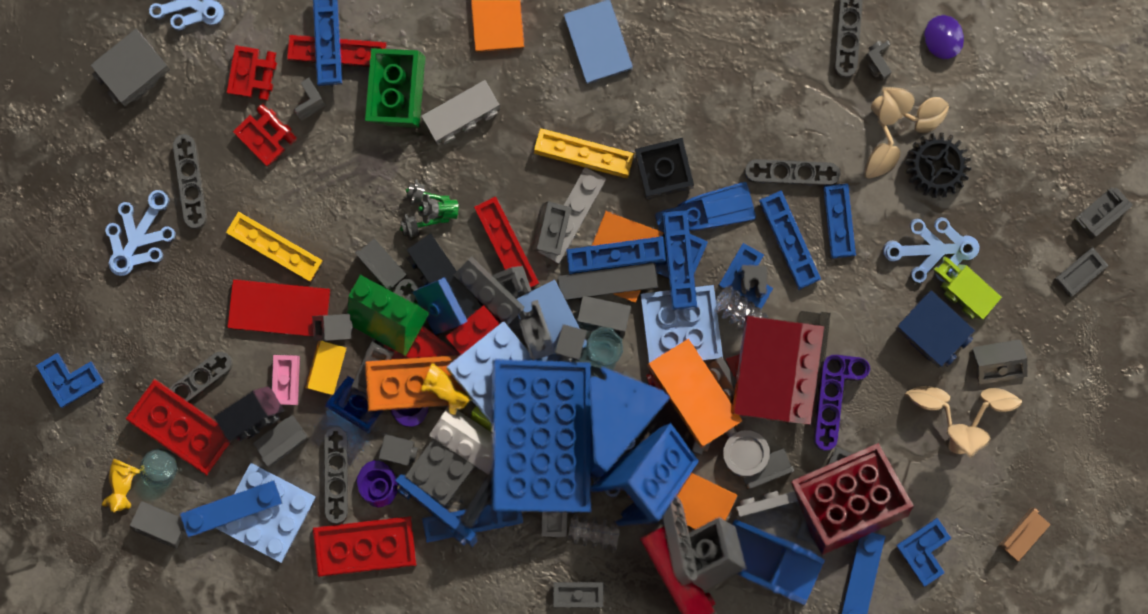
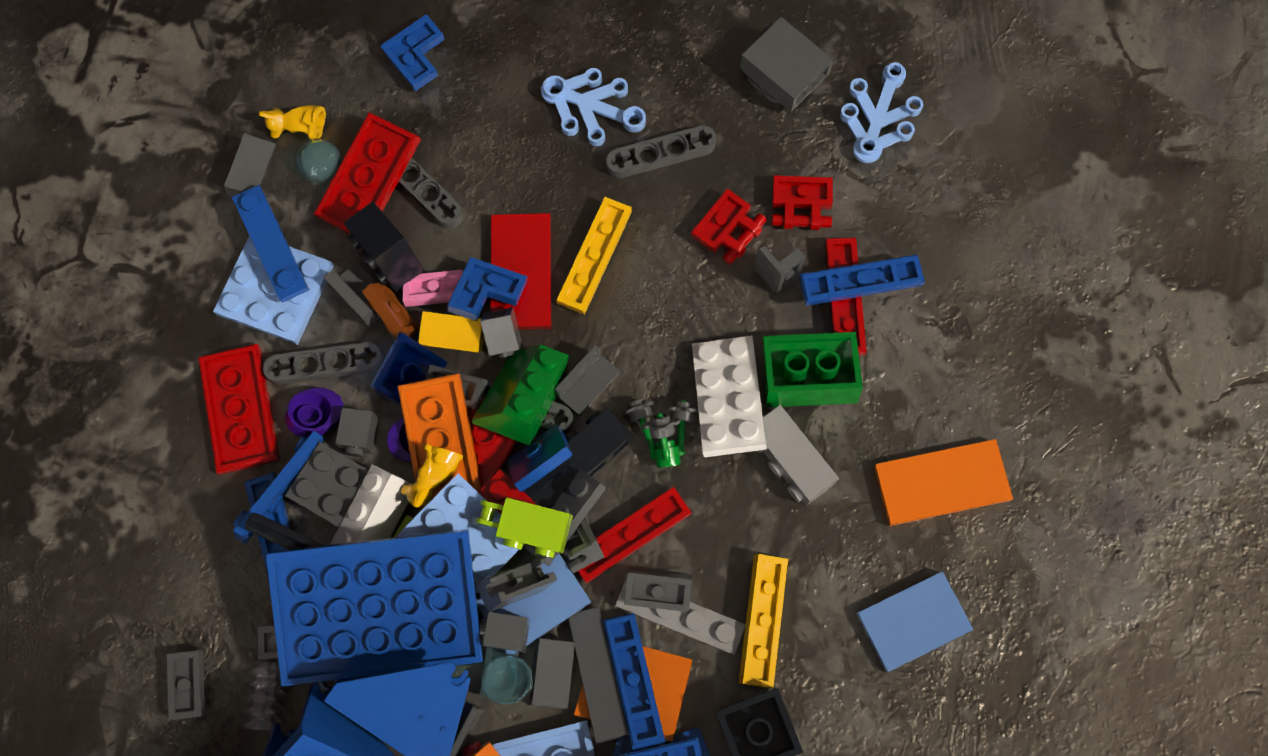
camera: 85 degrees right, 10 degrees down
none -> dark orange plate [362,283,420,339]
none -> blue plate [447,257,527,321]
none -> lime brick [475,497,573,558]
none -> white plate [692,335,767,457]

